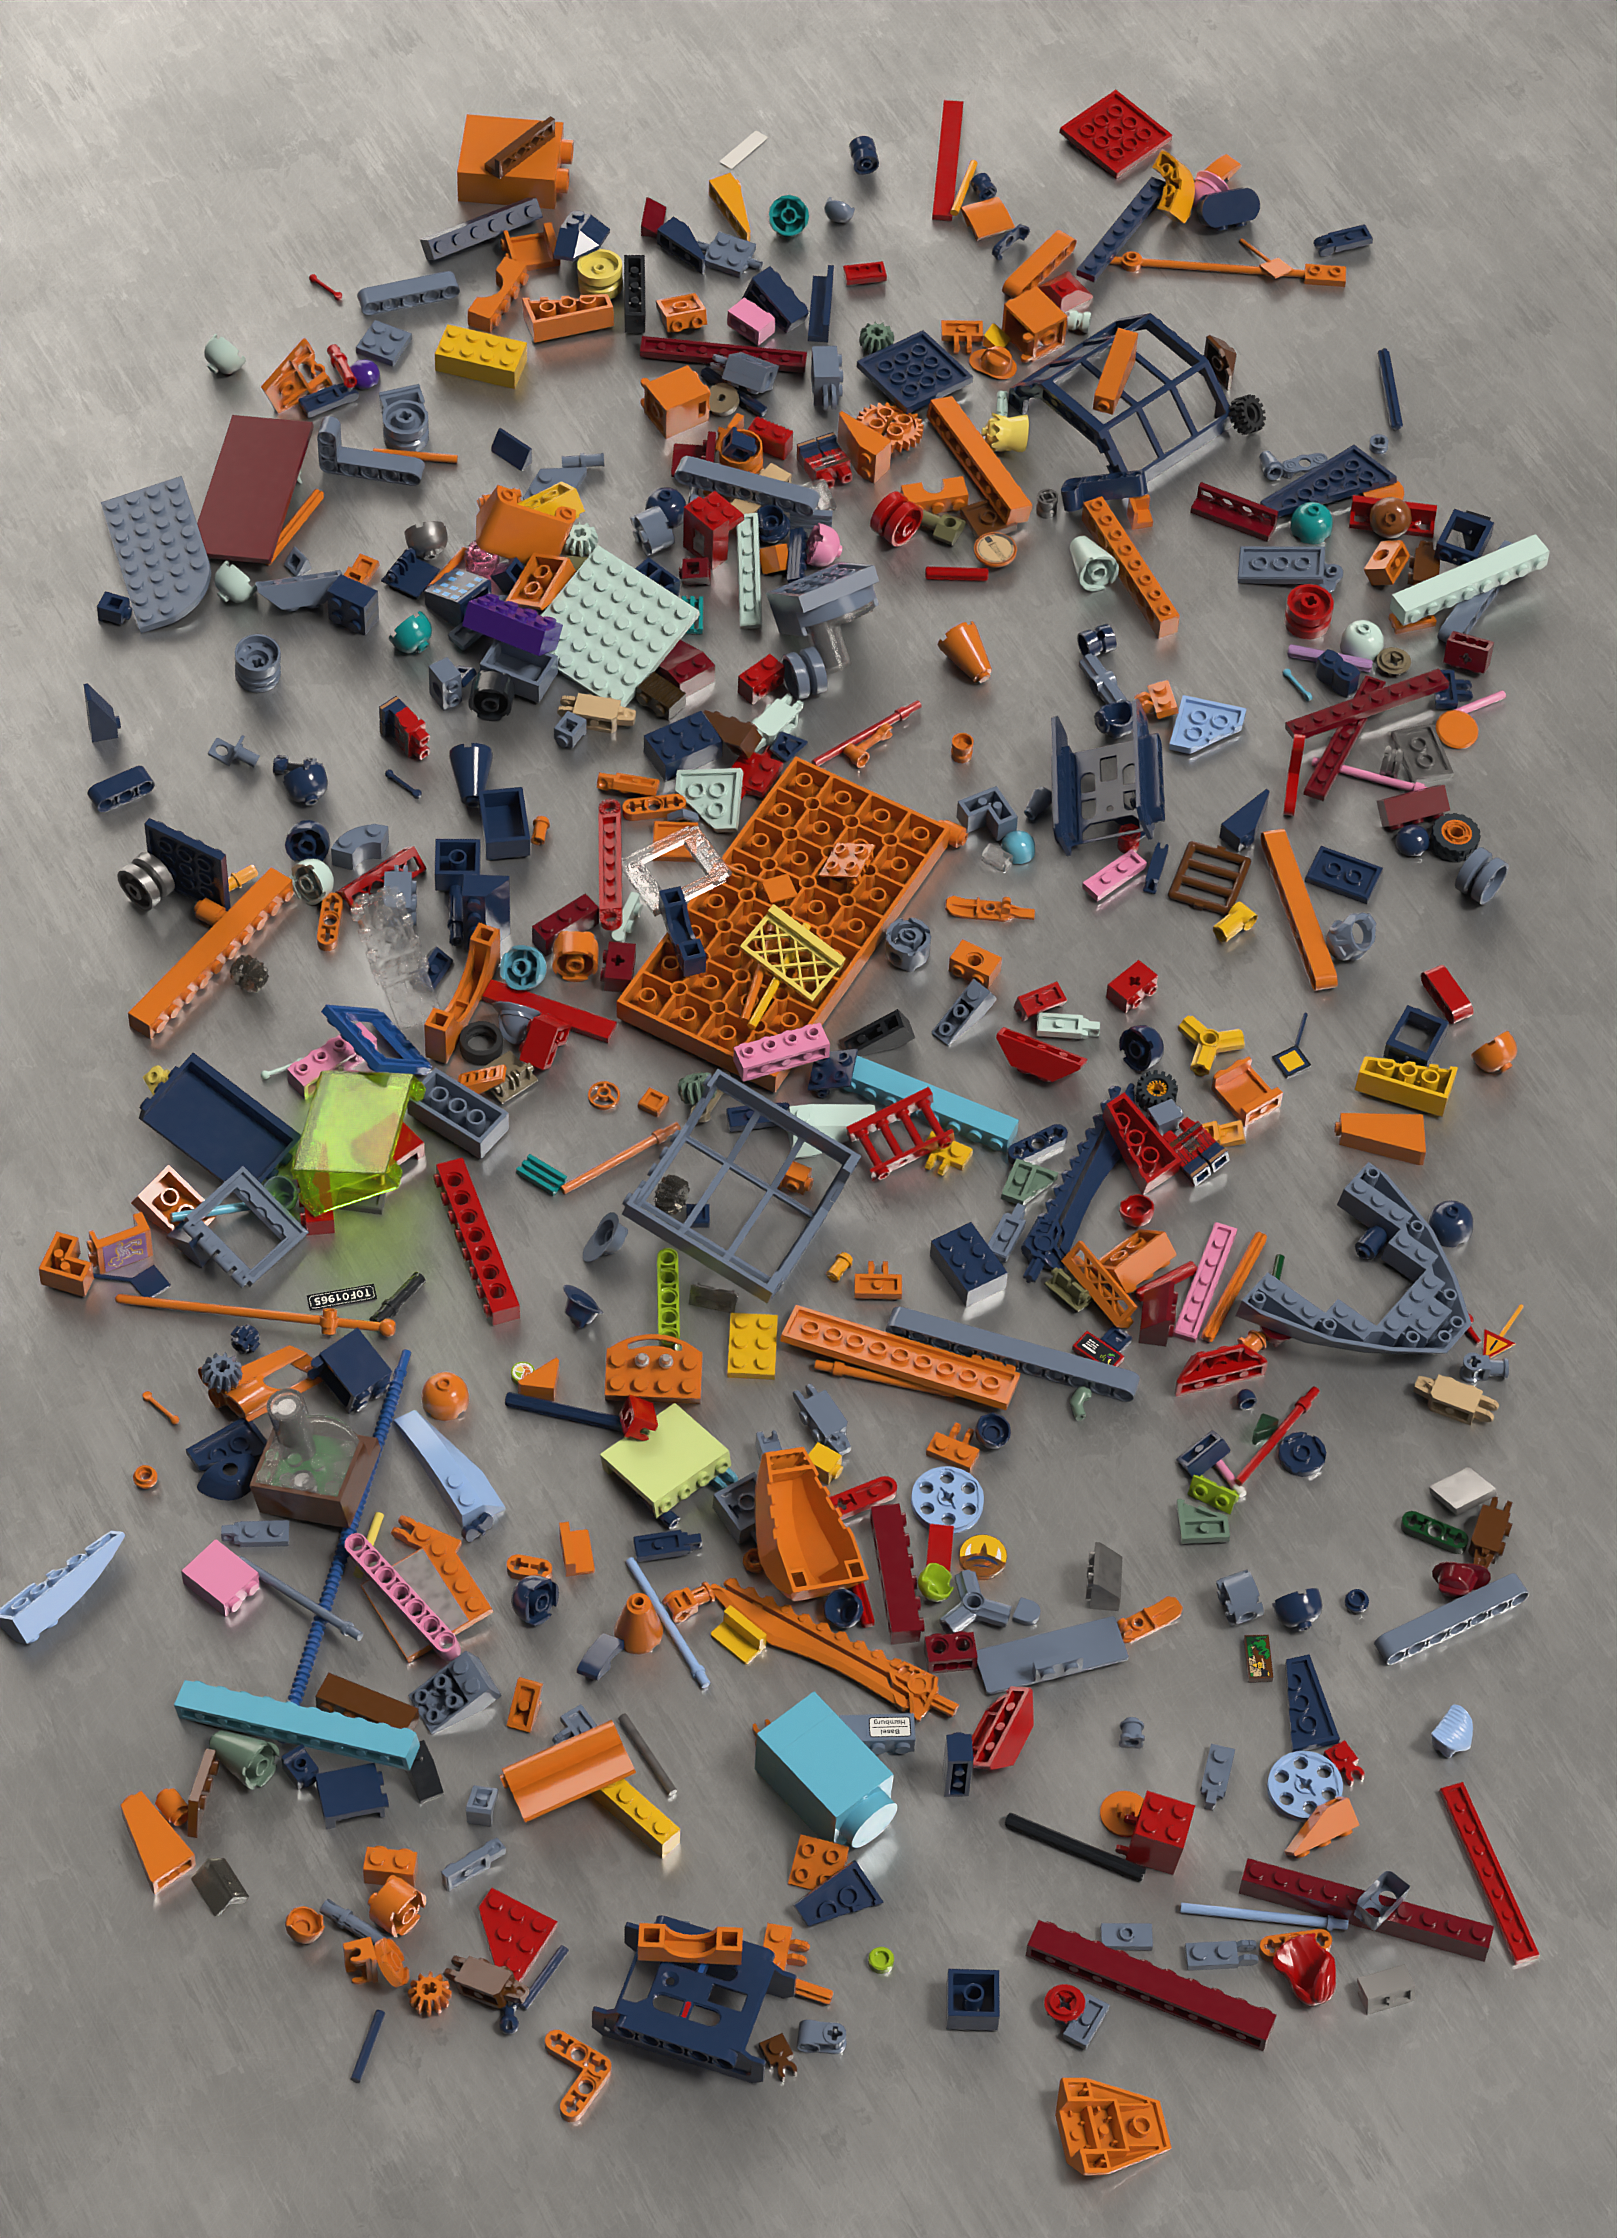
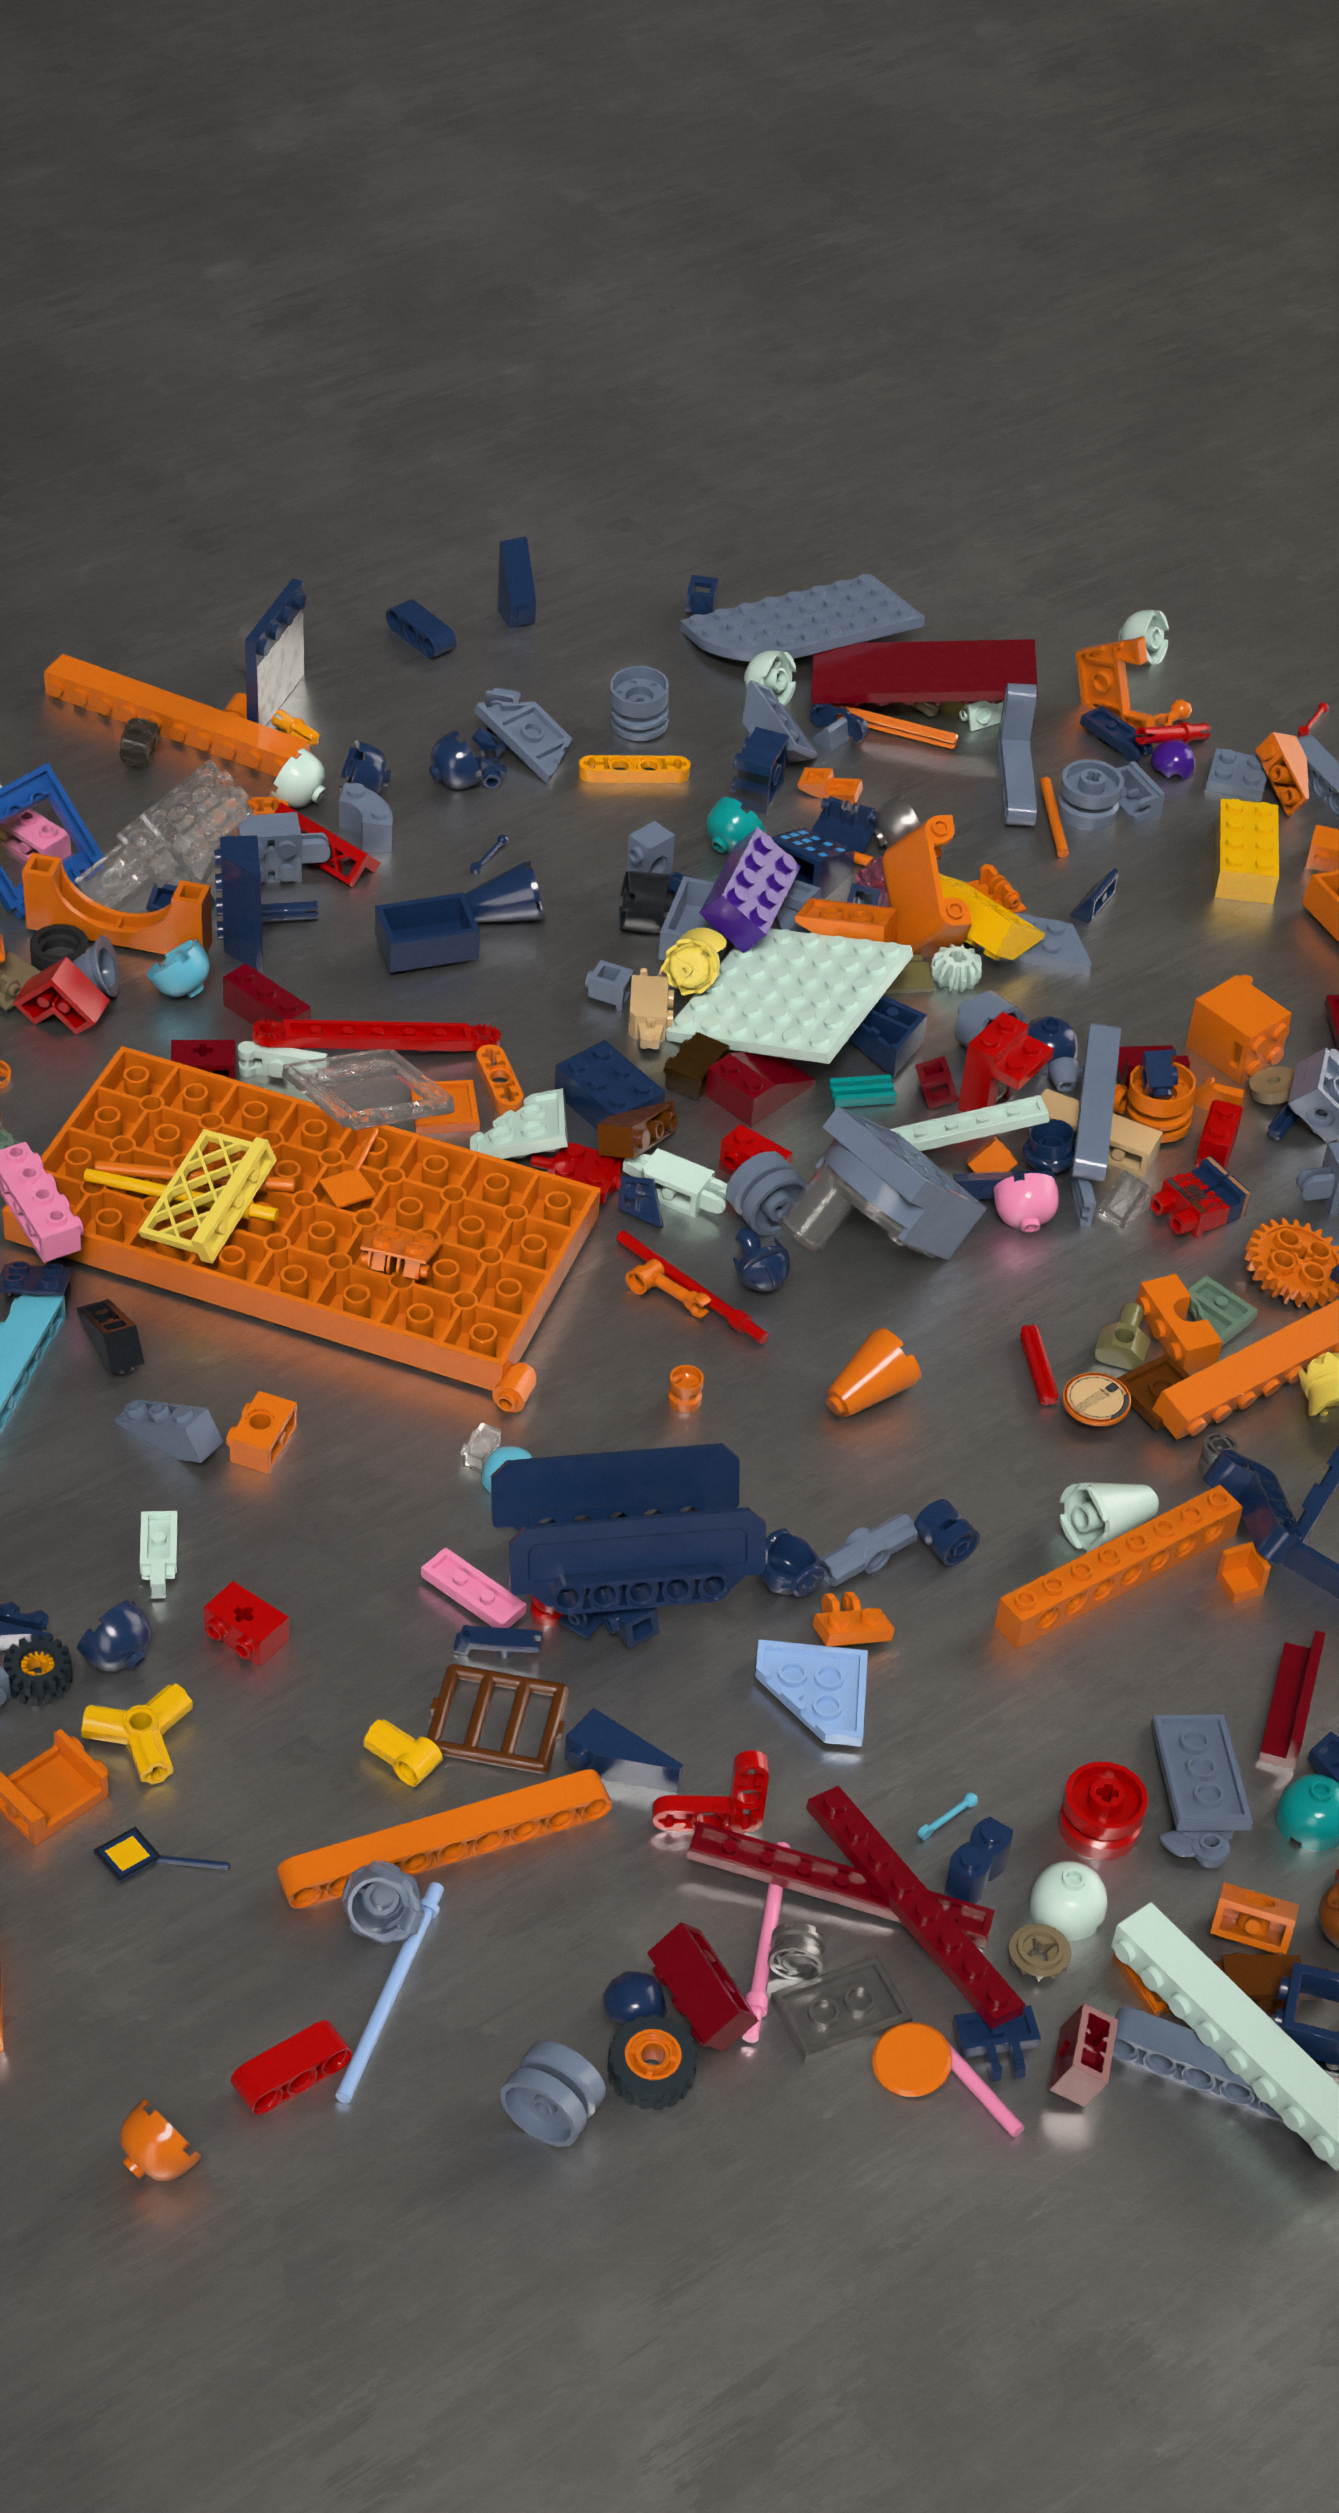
camera: 80 degrees right, 10 degrees down
hips [379,696,430,760] -> none
dark blue brick [435,839,481,891] -> none
red tile [482,979,617,1043] -> none
orange pin [530,816,550,845] -> none
orange brick [552,931,599,982] -> none
sand blue pin [561,453,605,468] -> none
orange hinge [597,772,660,797] -> none
dark blue arch [658,886,706,977] -> none
sand blue tile [667,809,699,822] -> none
orange slope [837,411,892,484] -> none
red wheel [870,491,923,547] -> none
sand blue brick [885,918,931,972] -> none
orange piece [945,895,1035,922] -> none
sand blue brick [956,786,1018,841] -> none
red wedge [996,1027,1088,1082] -> none
red hinge [1013,981,1067,1022] -> none
lavender axle [1287,644,1373,672] -> none
dark blue tile [1305,846,1383,904] -> none
yellow wedge [1355,1056,1458,1117] -> none
dark blue window [1383,1005,1449,1067] -> none
none -> light blue bar [335,1882,444,2103]
none -> sand blue wing [474,701,572,784]
none -> light orange beam [578,755,691,783]
none -> light yellow hat [661,928,727,996]
none -> dark blue piece [733,1227,790,1292]
none -> dark blue piece [809,704,869,743]
none -> sand green wing [1188,1275,1258,1346]
none -> orange slope [1255,732,1309,817]

